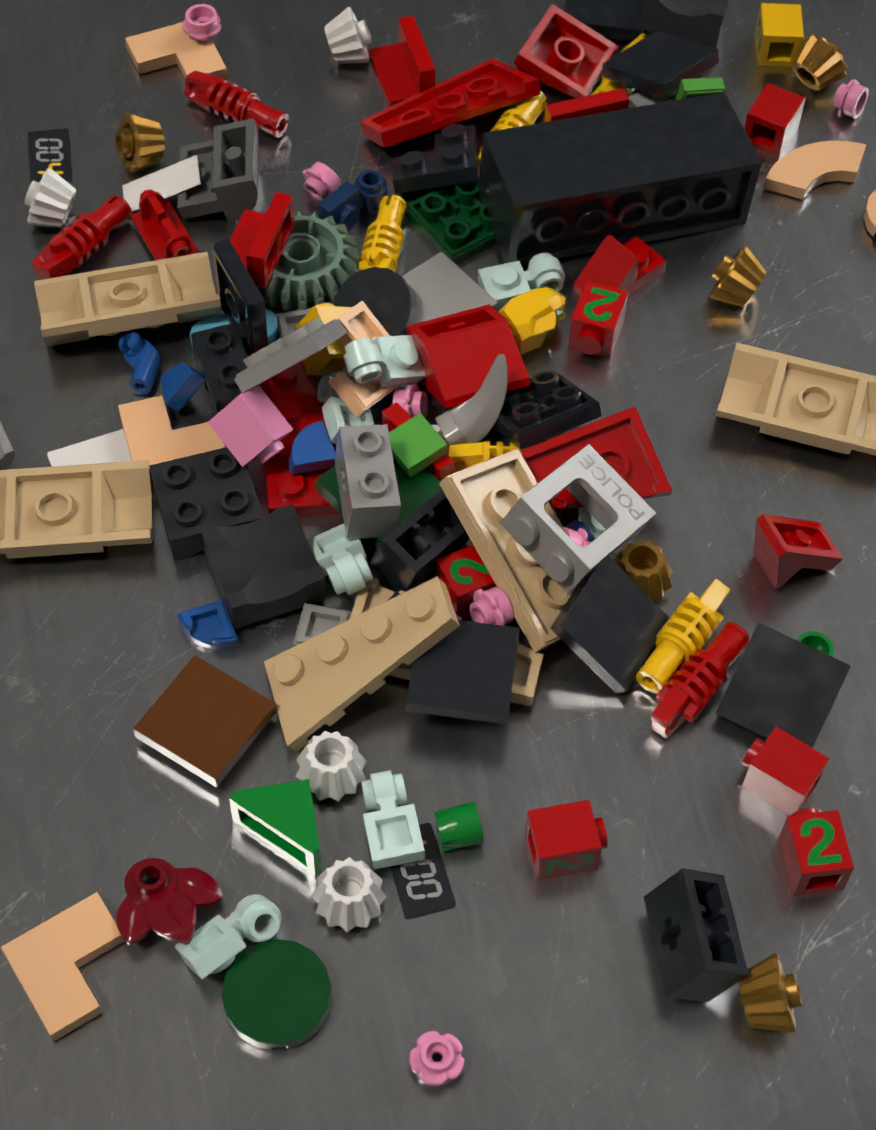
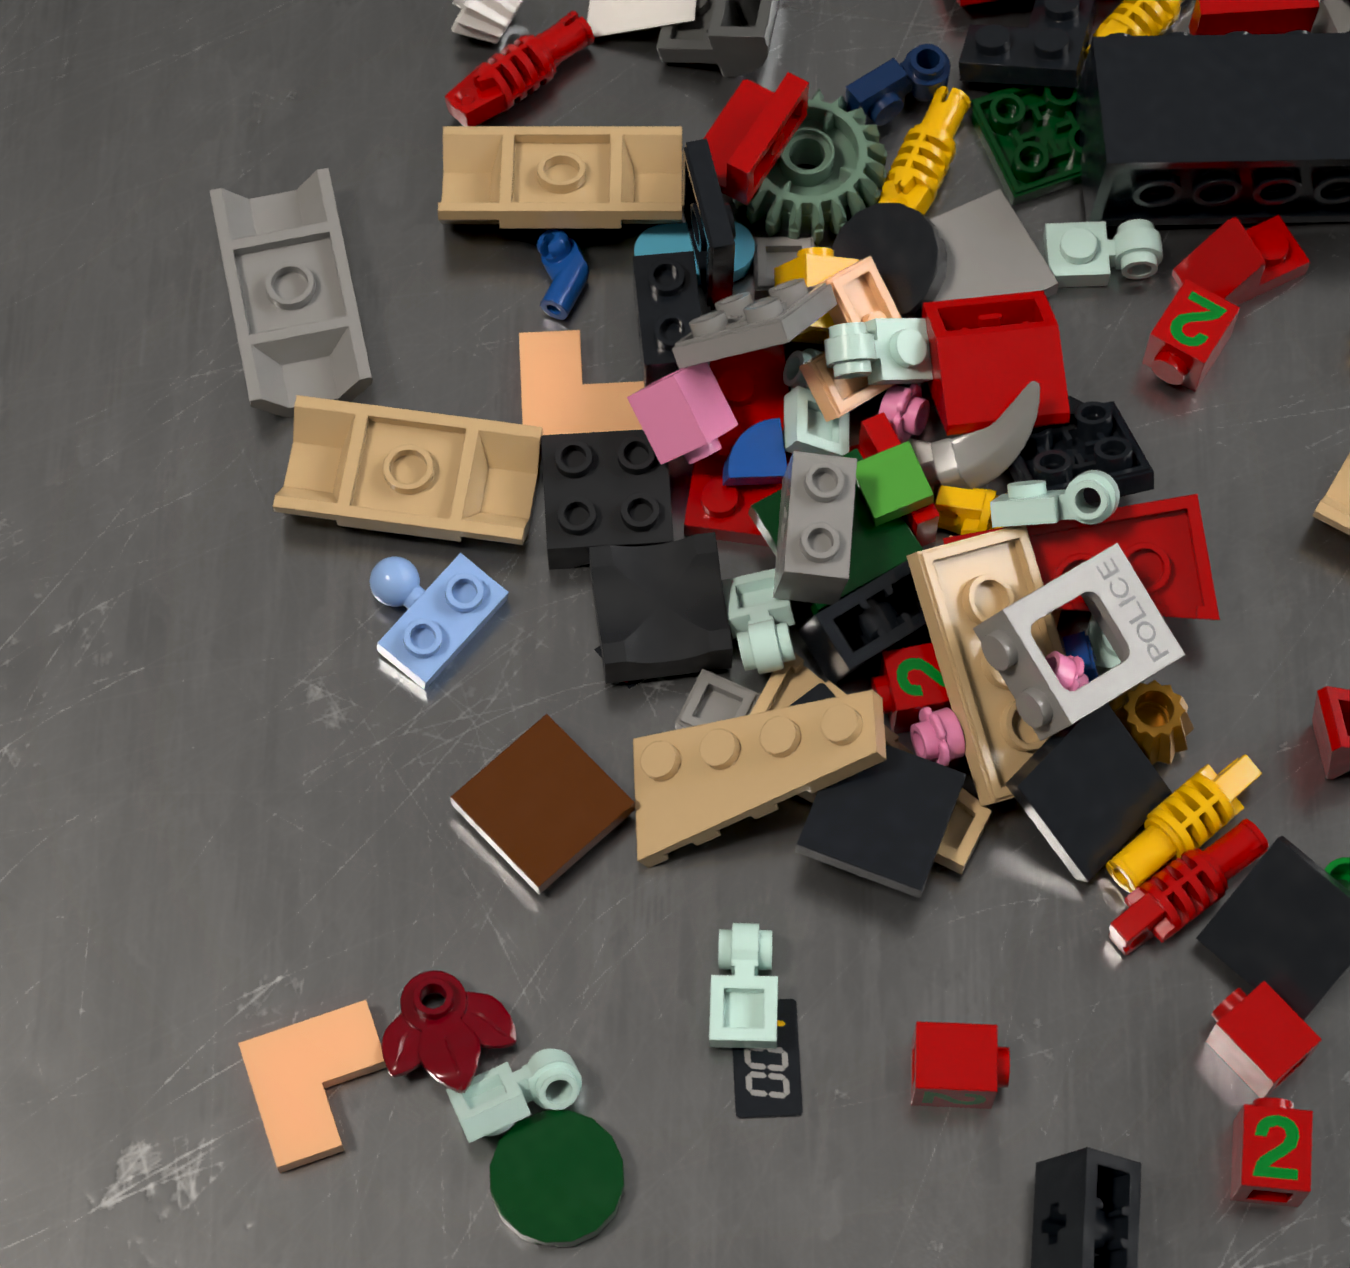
camera: 15 degrees right, 10 degrees up
white sticker [47,429,132,466] -> none
red hinge [130,189,200,260] -> none
blue tile [160,363,205,411] -> none
blue tile [177,599,239,650] -> none
green slope [229,779,322,876] -> none
white piece [295,731,367,801] -> none
bright pink plate [302,162,341,201] -> none
white piece [311,857,387,932] -> none
green hose [434,801,484,852] -> none
yellow rock [498,287,566,354] -> none
none -> light blue plate [369,553,509,690]
none -> light aqua plate [990,470,1120,528]

